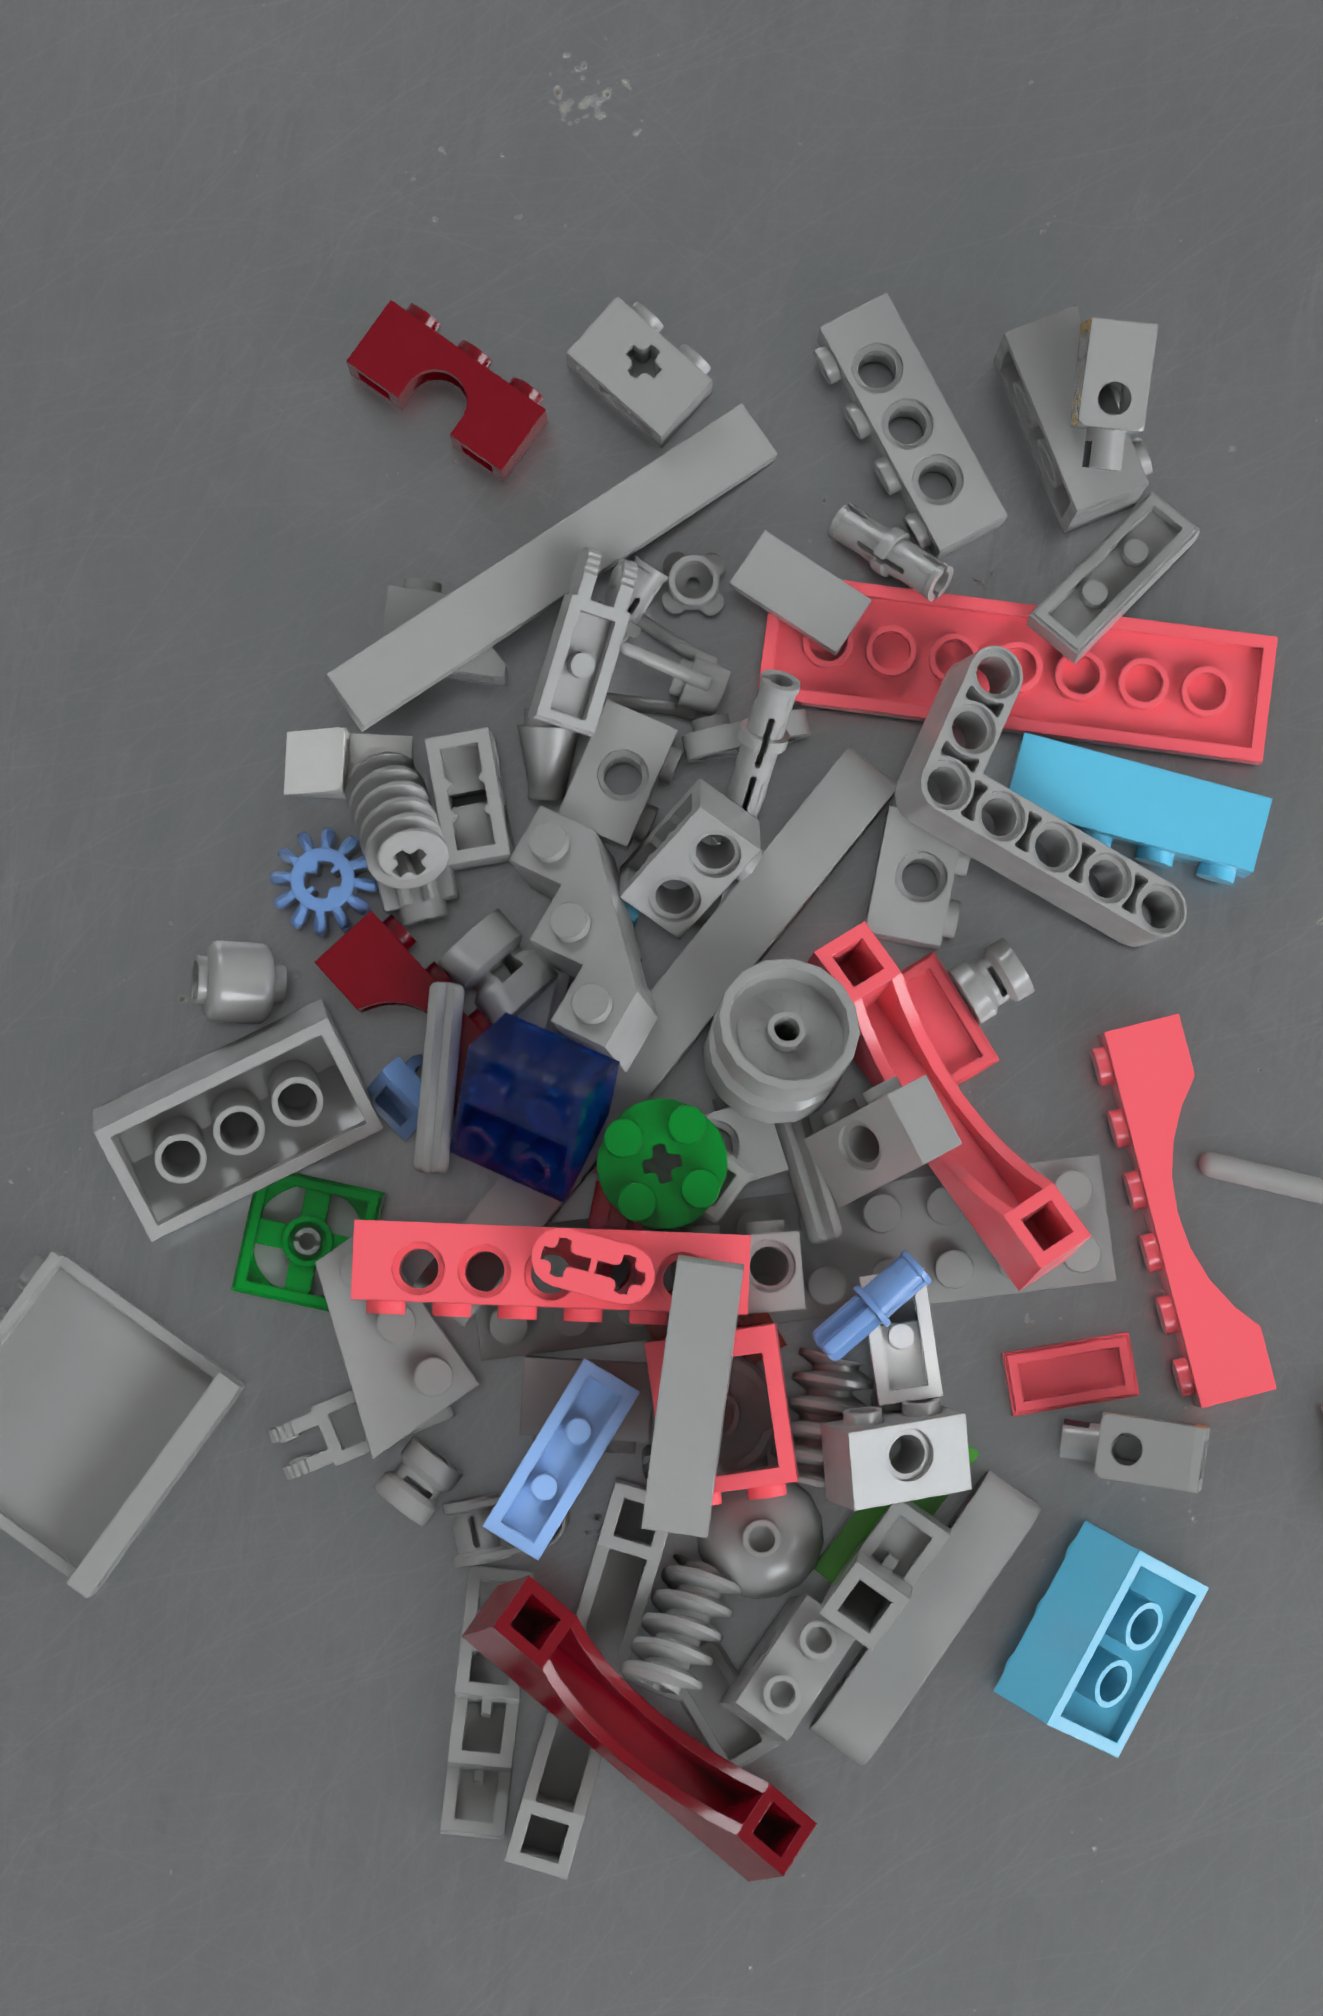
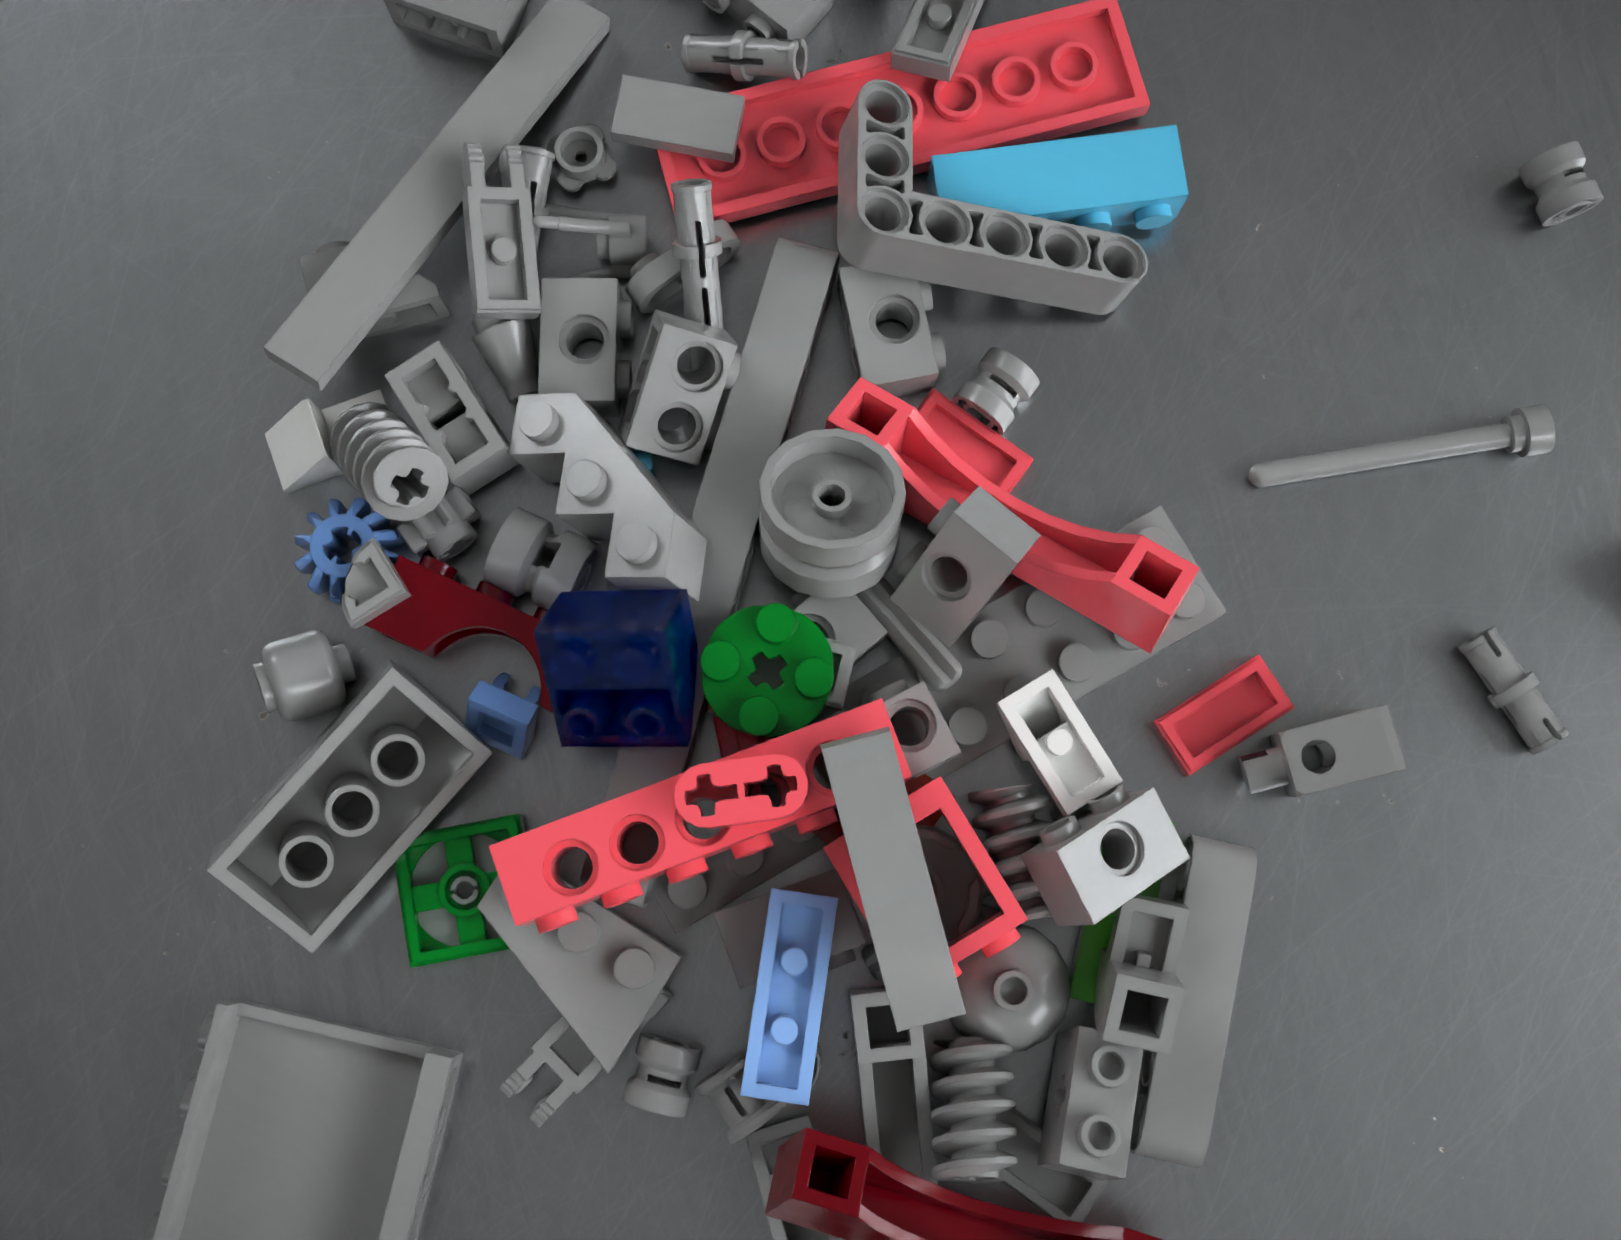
camera: 25 degrees left, 5 degrees down
dark red arch [346,300,548,483] -> none
light grey axle [413,982,465,1174] -> none
medium blue axle [812,1250,932,1361] -> none
medium azure slope [993,1520,1209,1758] -> none
coral arch [1091,1013,1277,1408] -> none
none -> light grey tile [342,537,412,630]

